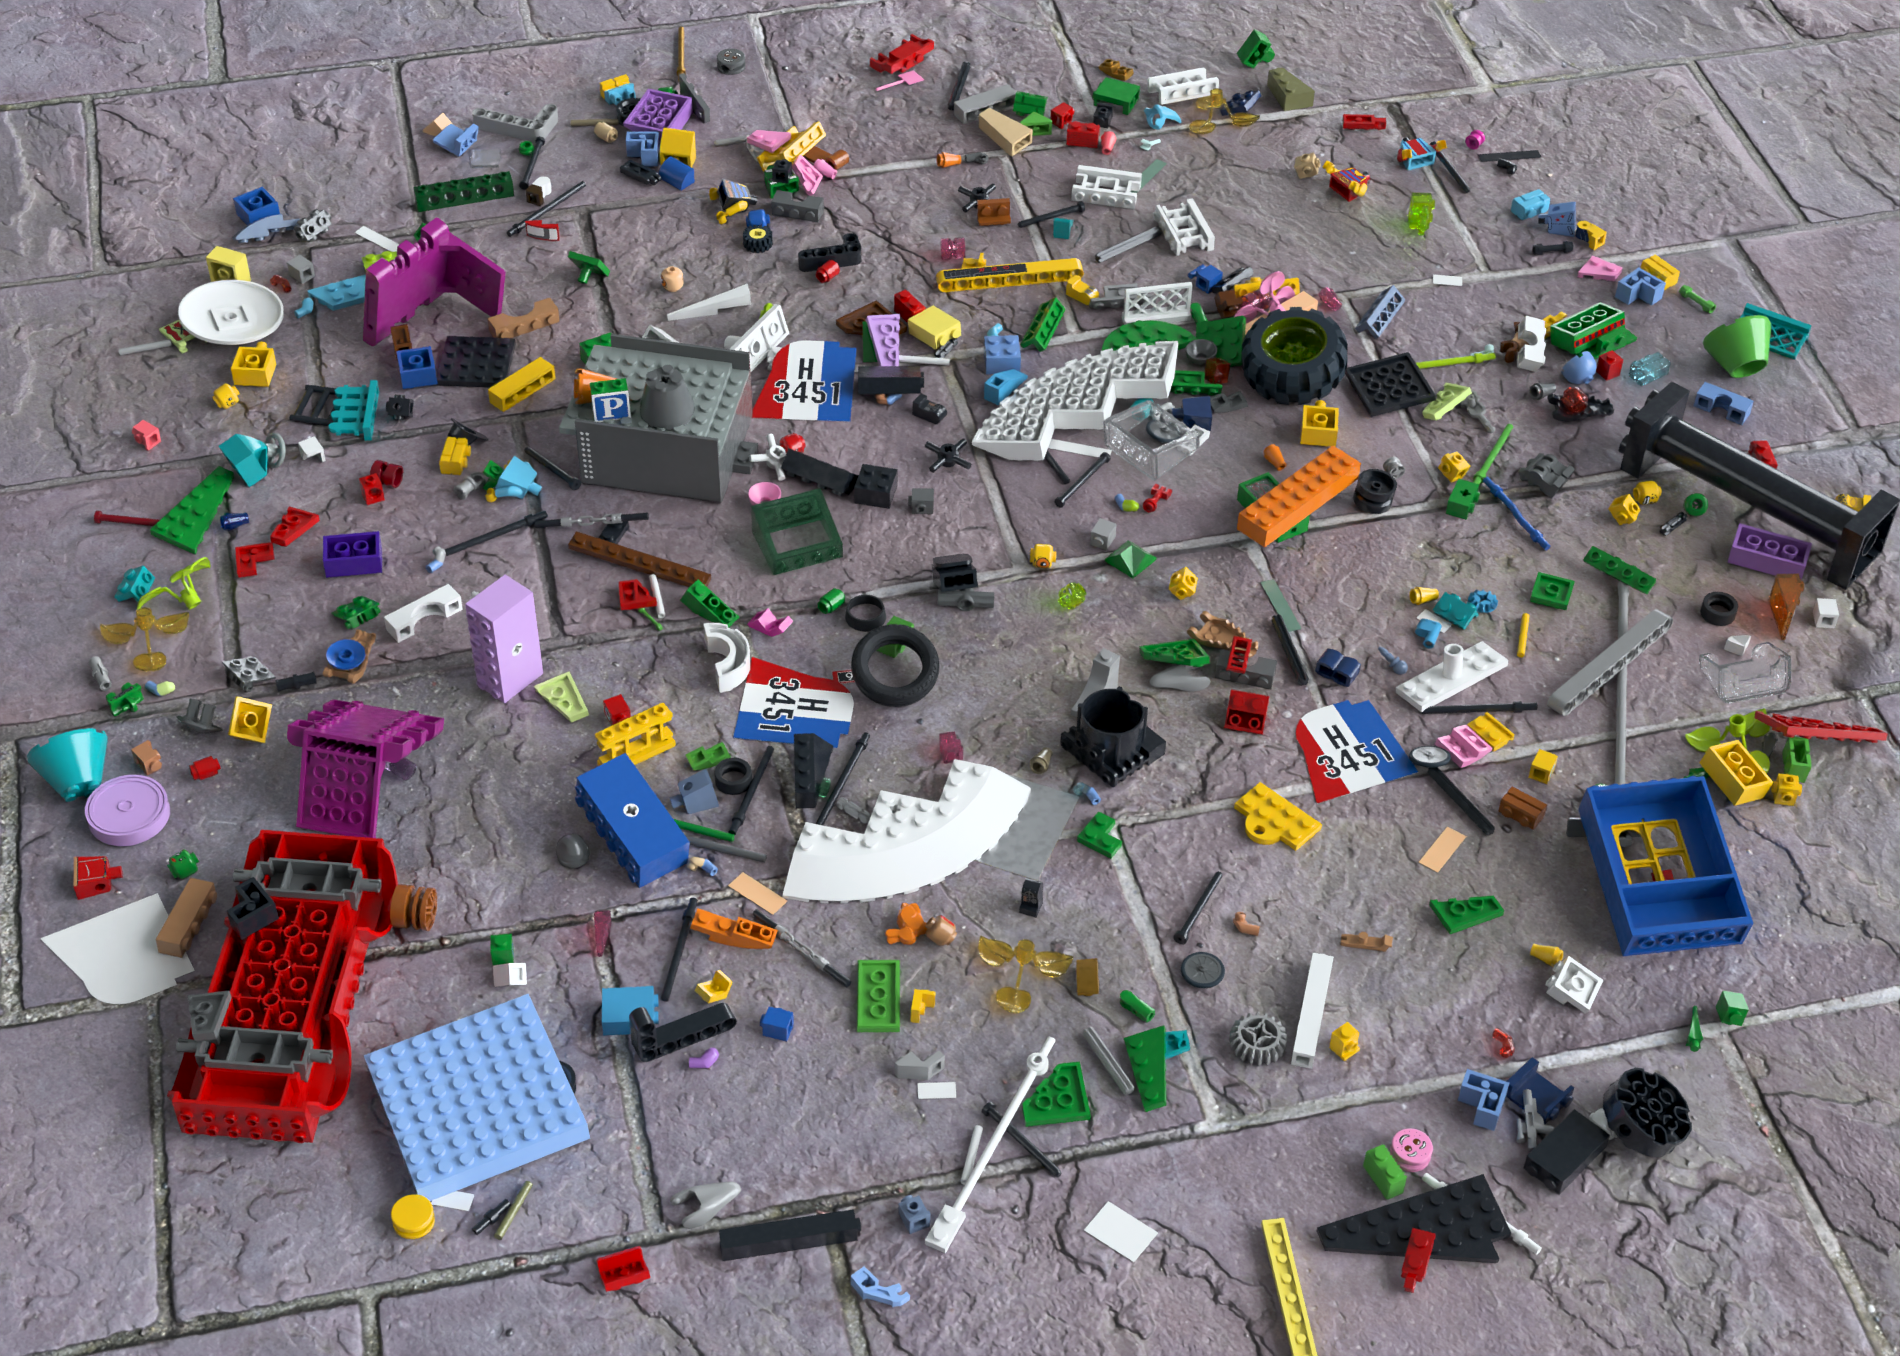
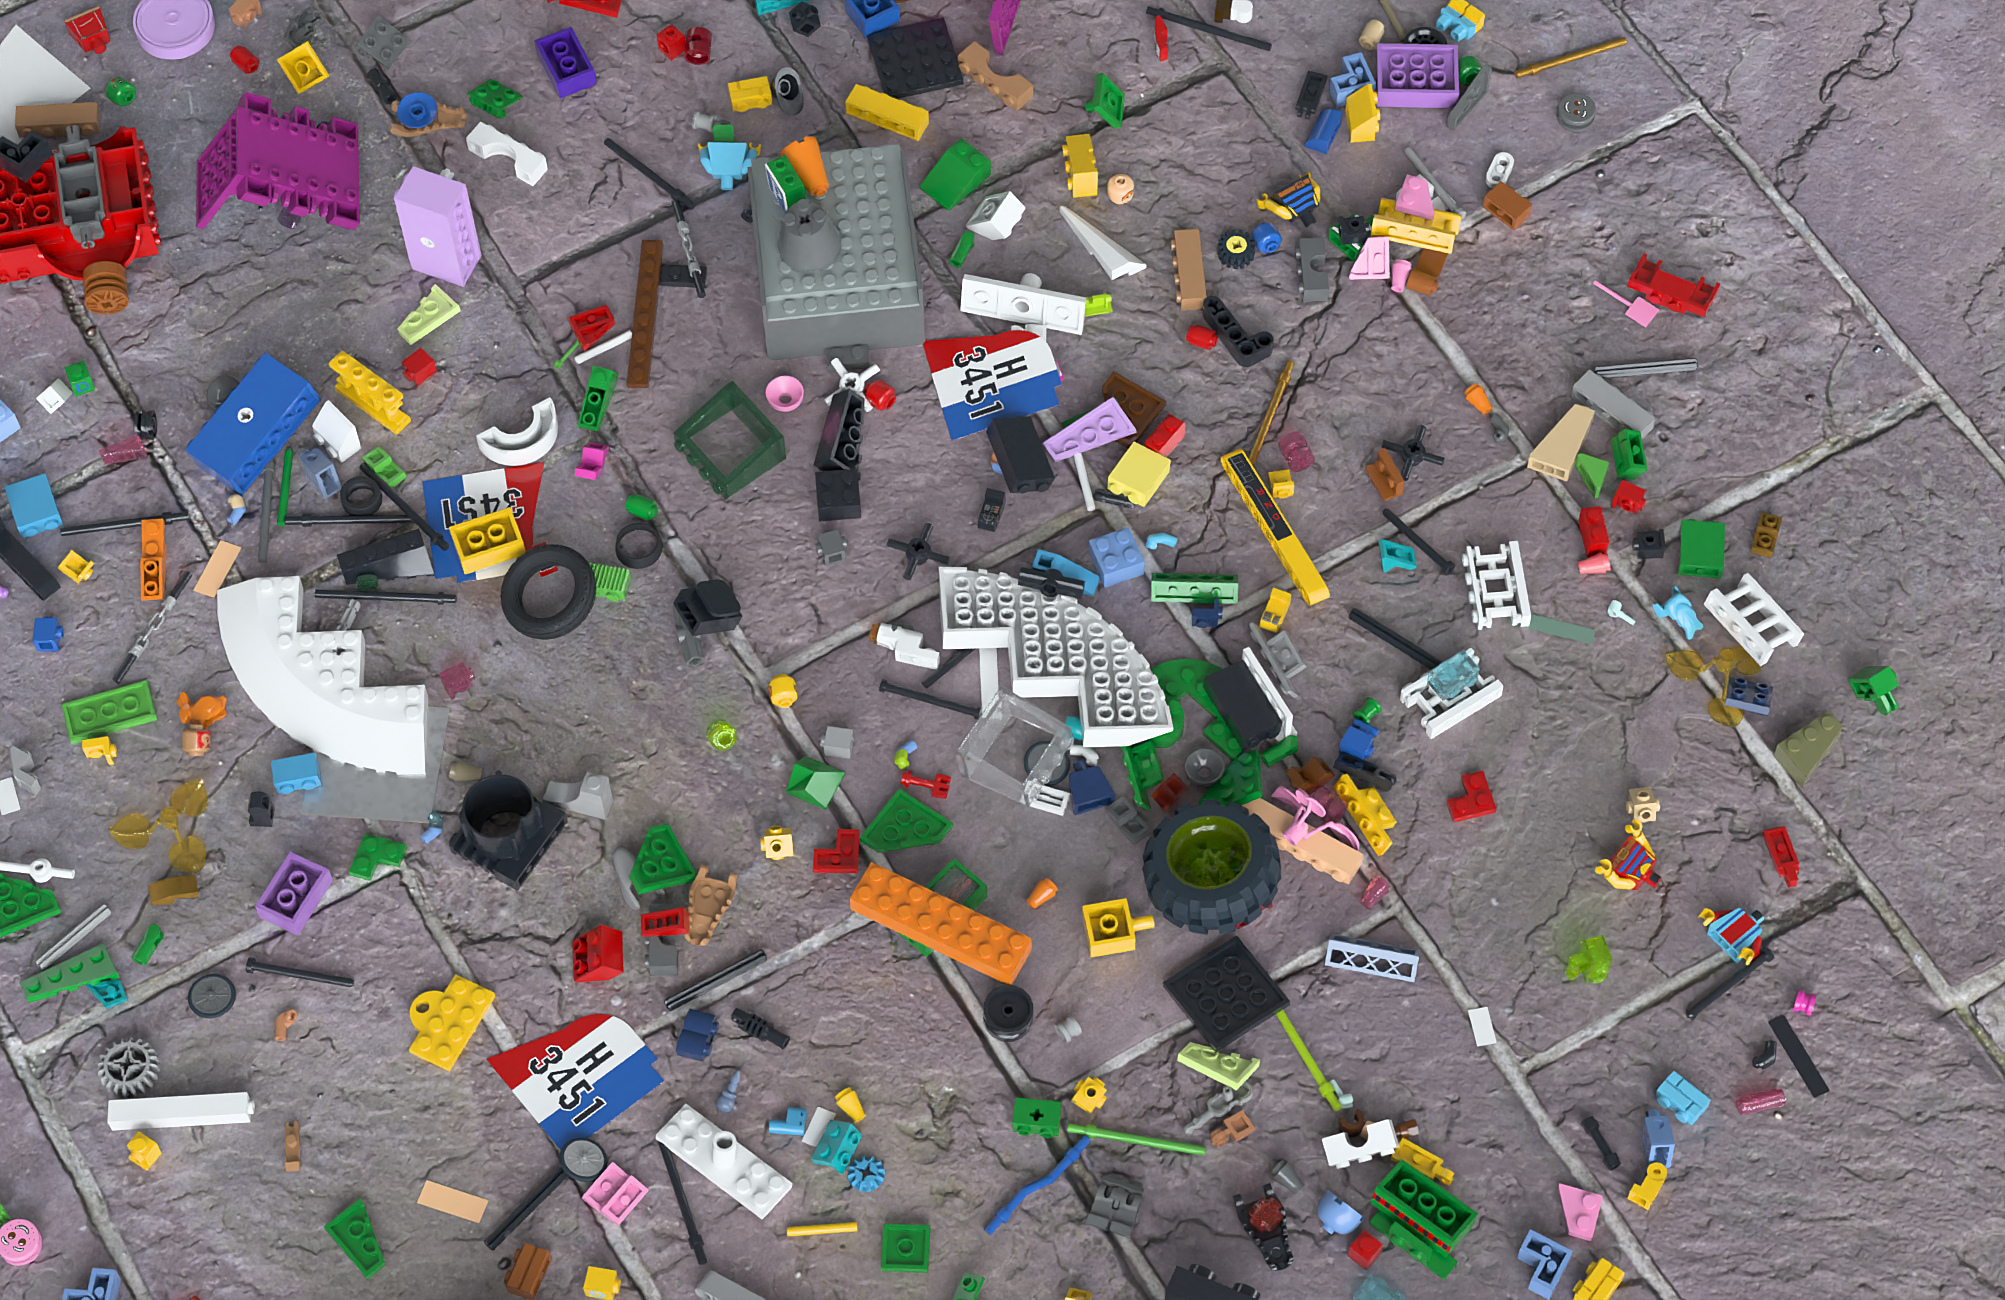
camera: 75 degrees right, 15 degrees up
arm [426,546,446,573] -> none
sand green sticker [1261,579,1302,632] -> none
yellow plate [1467,712,1515,752] -> none
none -> black wheel [134,410,157,440]
none -> medium lavender brick [255,852,333,935]
none -> dark azure brick [271,752,322,794]
none -> white slope [312,400,361,463]
none -> black bar [359,462,449,551]
none -> yellow brick [449,507,525,574]
none -> black hinge [731,1008,790,1050]
none -> red plate [813,829,860,873]
none -> green plate [860,789,953,853]
none -> white plate [869,623,940,670]
none -> black piece [1018,567,1085,599]
none -> yellow wedge [1062,134,1098,198]
none -> medium nougat brick [1170,229,1206,311]
none -> dark blue bracket [1192,598,1223,628]
none -> black brick [1203,660,1283,750]
none -> nougat plate [1210,1110,1255,1148]
none -> pearl gold bar [1248,360,1294,467]
none -> green bush [1353,697,1382,724]
none -> clear light blue brick [1427,650,1480,701]
none -> red plate [1447,770,1497,823]
none -> dark orange brick [1483,181,1532,230]
none -> white plate [1486,152,1514,189]
none -> clear pink piece [1736,1089,1786,1115]

